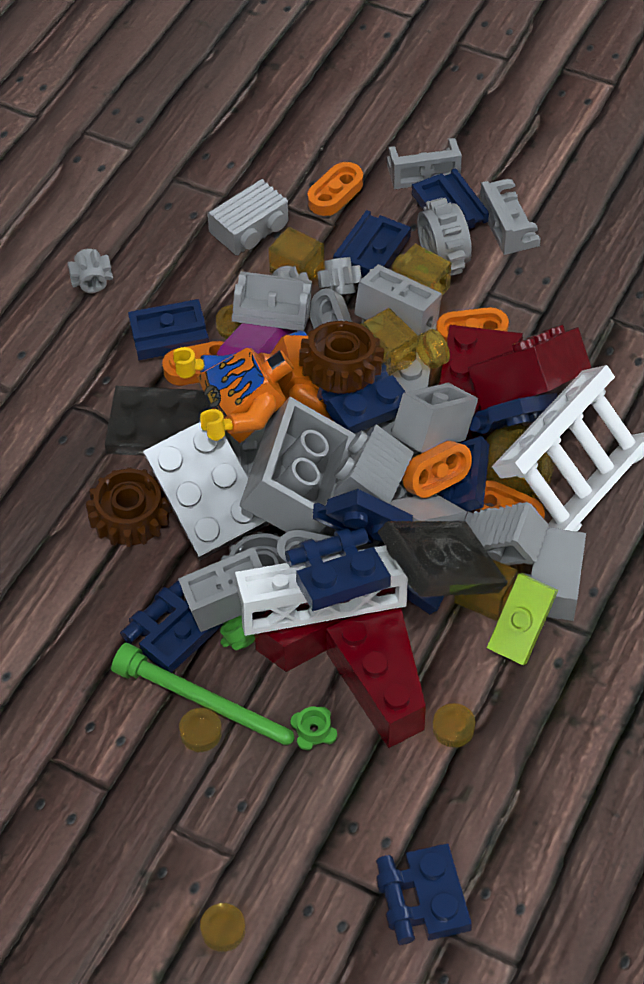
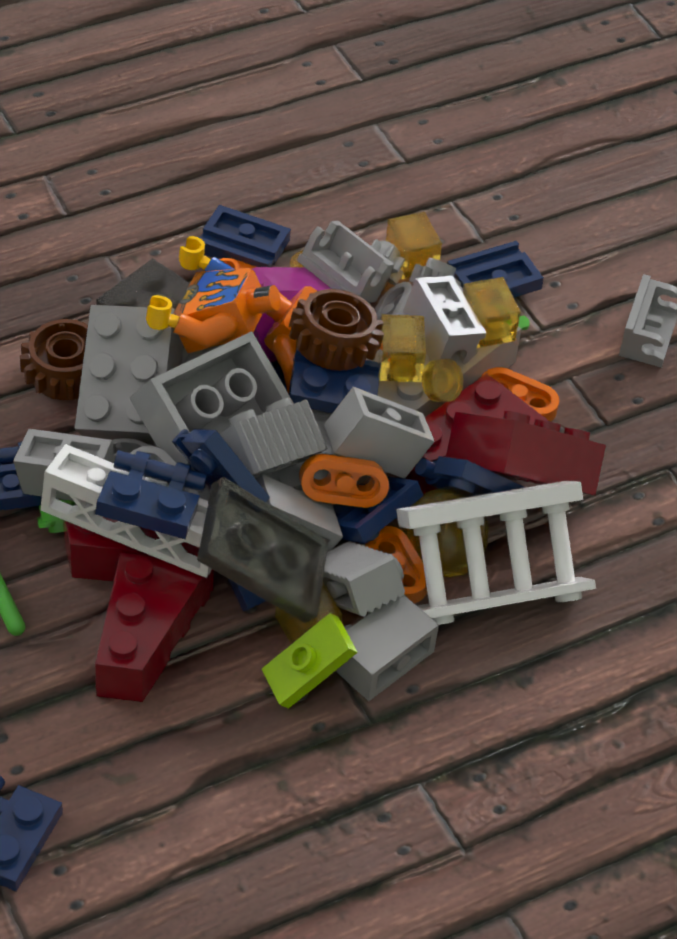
camera: 30 degrees right, 5 degrees down
light grey gear [68,249,113,293] -> none
light grey brick [207,179,289,255] -> none
bright green plate [291,706,337,750] -> none
orange plate [308,162,363,216] -> none
light grey hinge [387,138,462,189] -> none
dark blue plate [412,168,489,229] -> none
light grey gear [417,198,472,277] -> none
clear yellow tile [433,703,475,747] -> none

